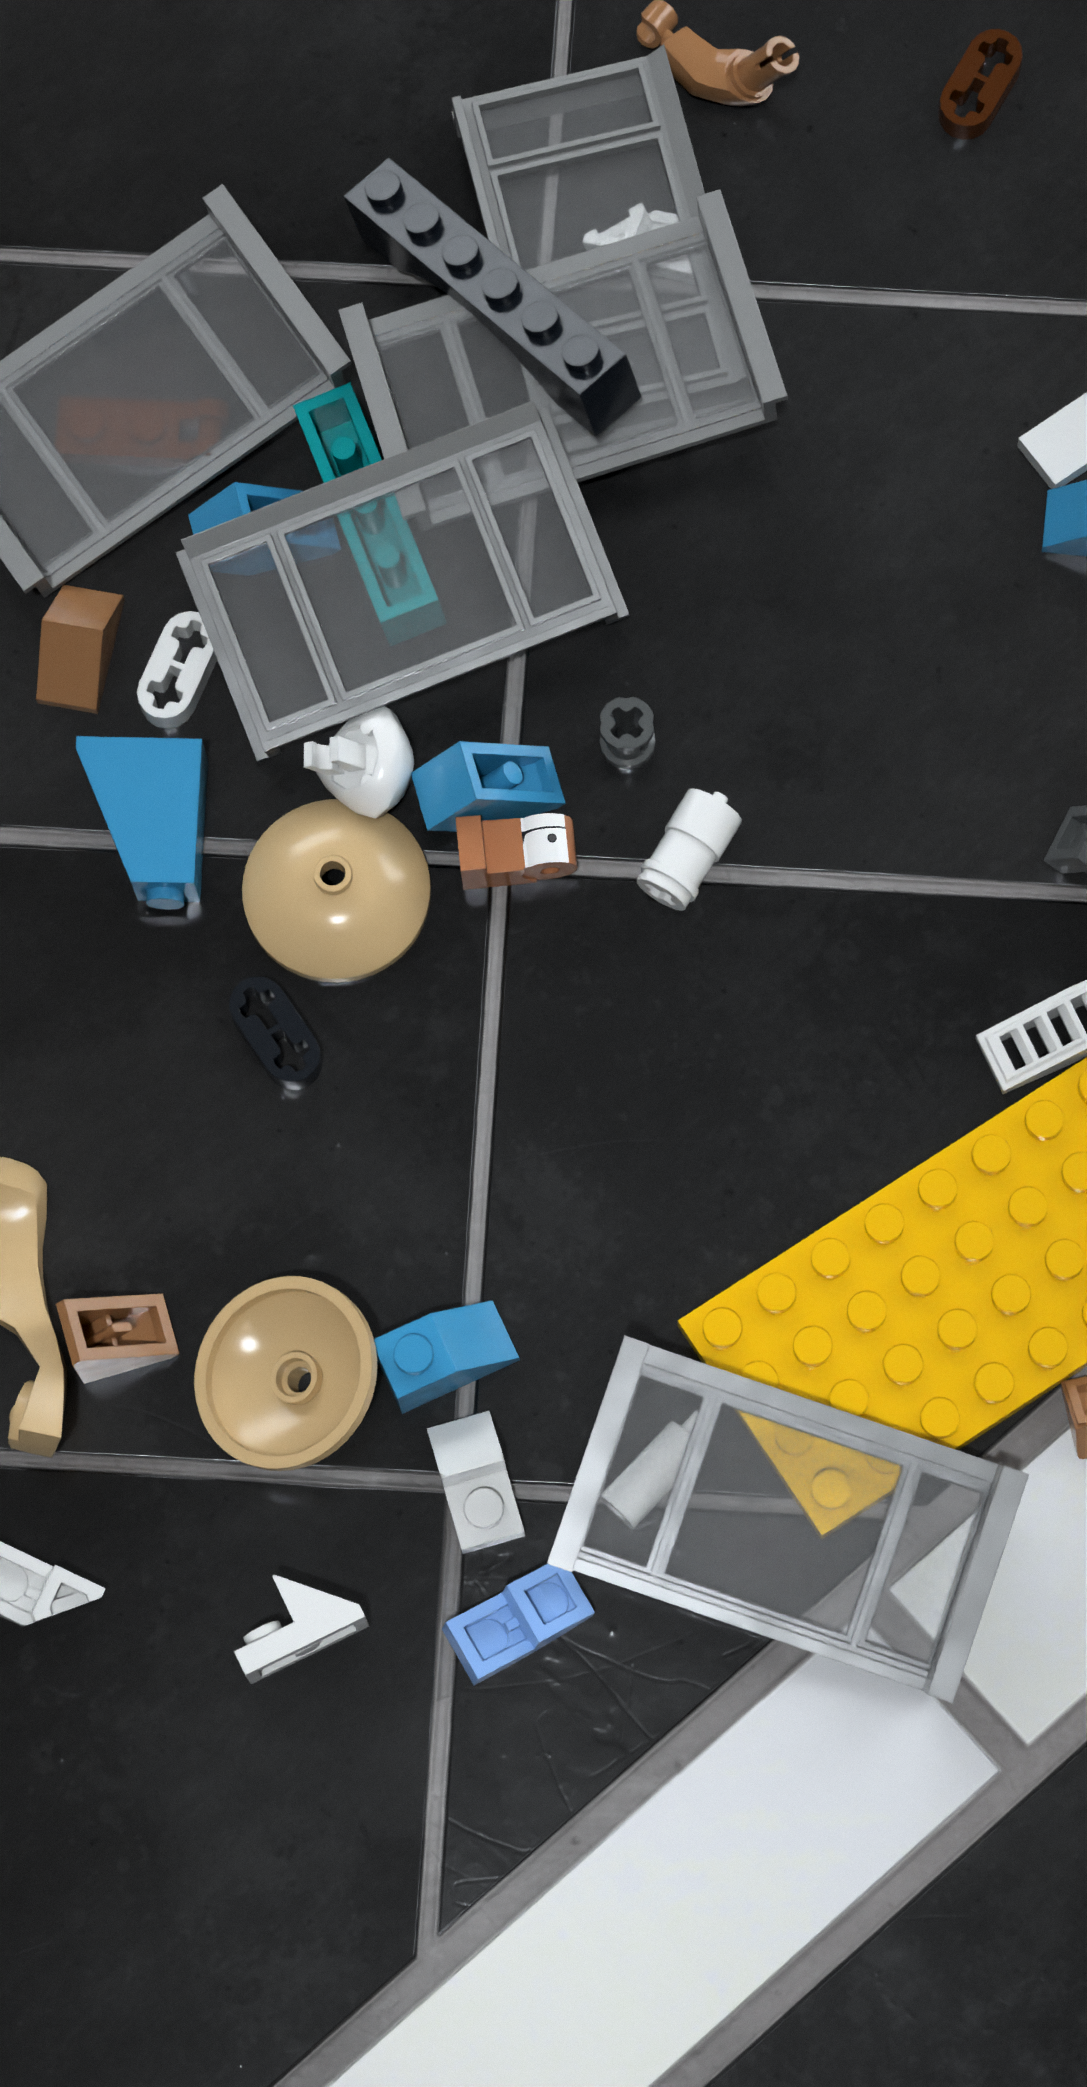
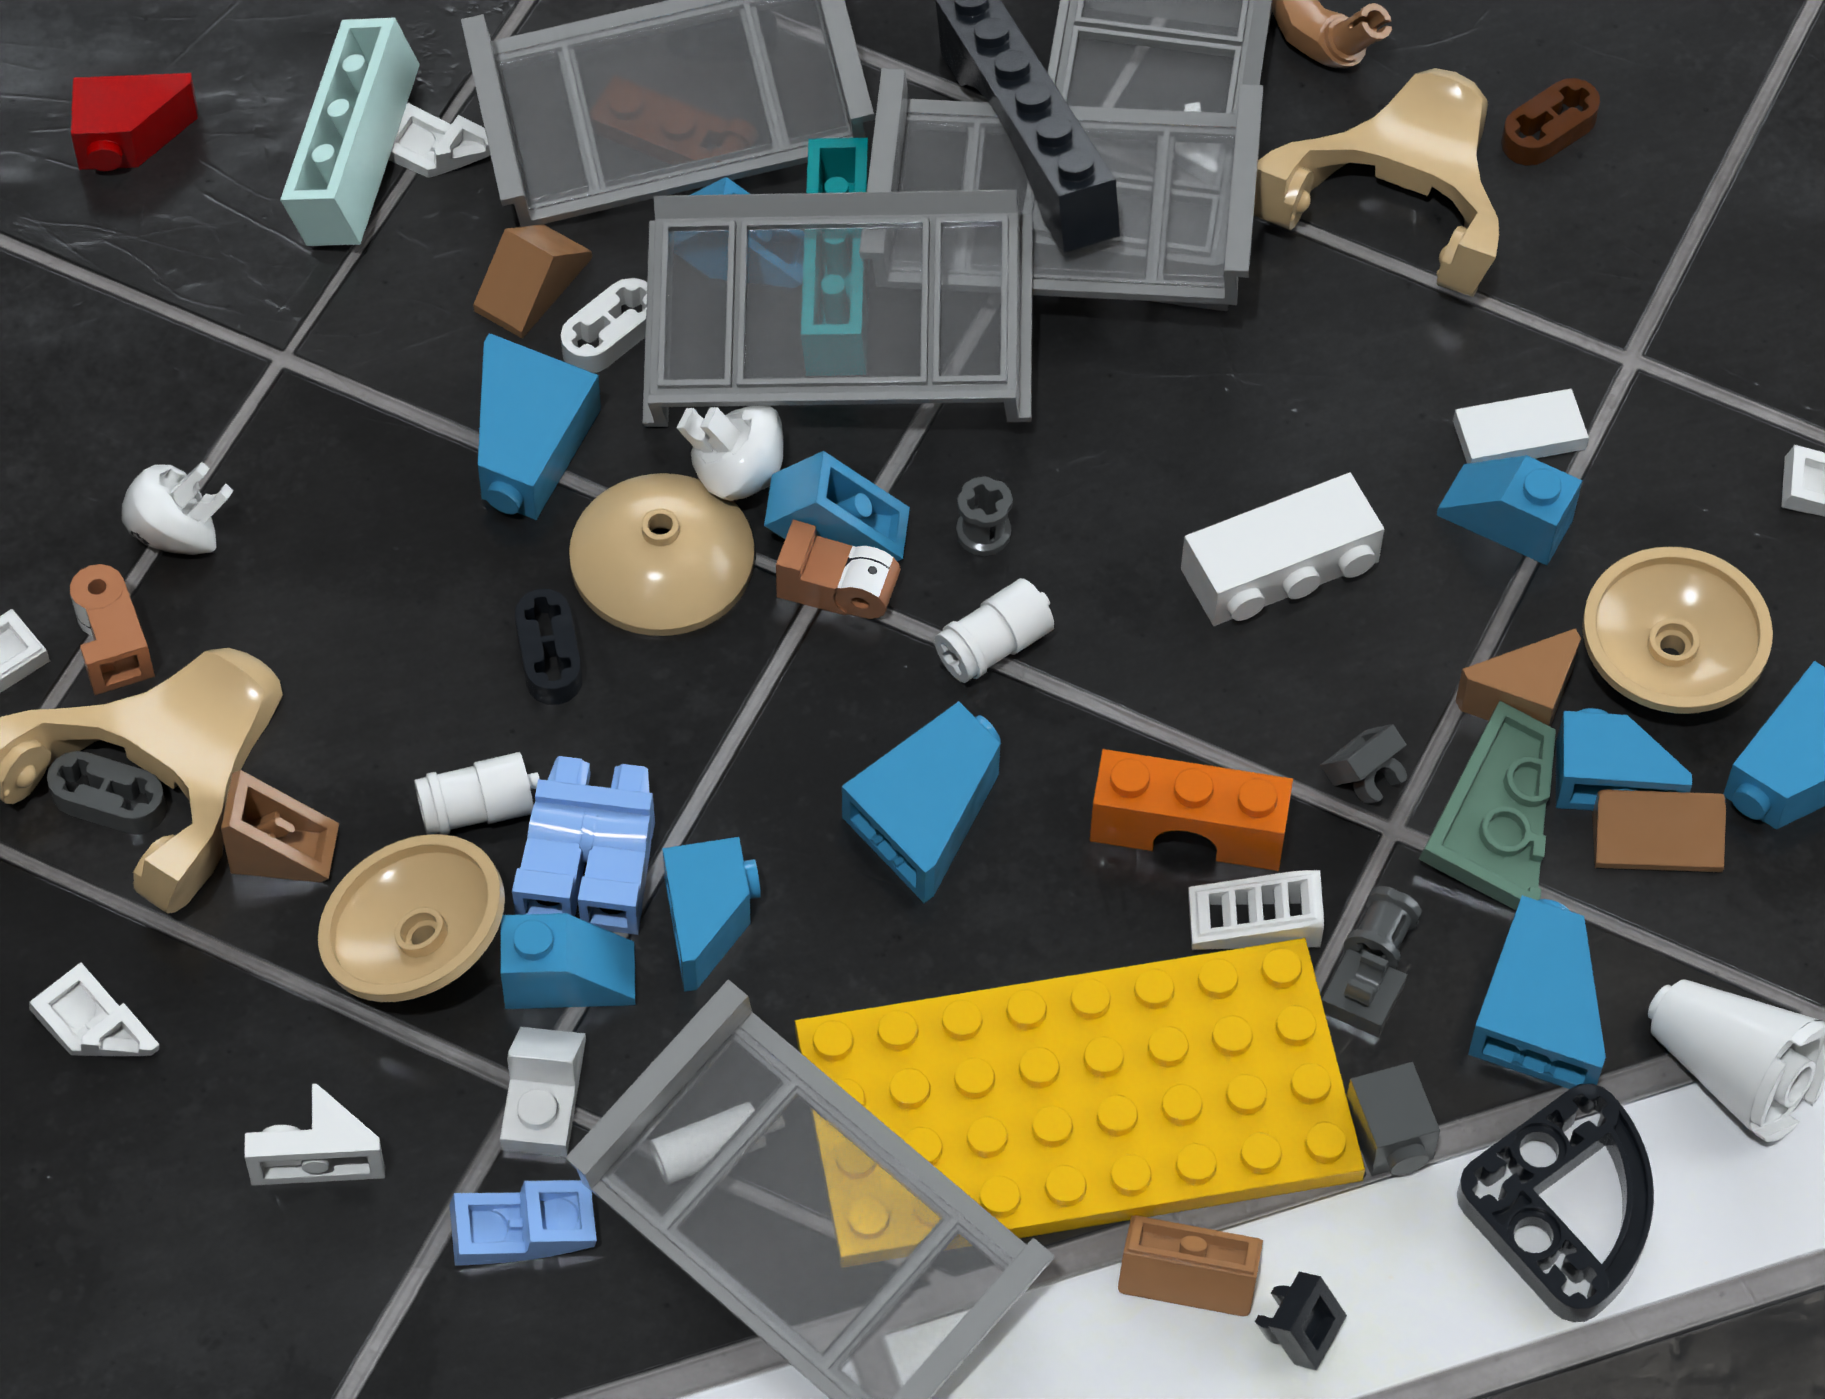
camera: 15 degrees right, 15 degrees down
none -> white piece [414,752,540,835]
none -> light blue hips [512,756,655,935]
none -> dark azure slope [662,837,761,992]
none -> dark azure slope [842,701,1001,903]
none -> orange arch [1090,749,1293,871]
none -> white brick [1181,472,1384,626]
none -> tan animal [1254,68,1499,297]

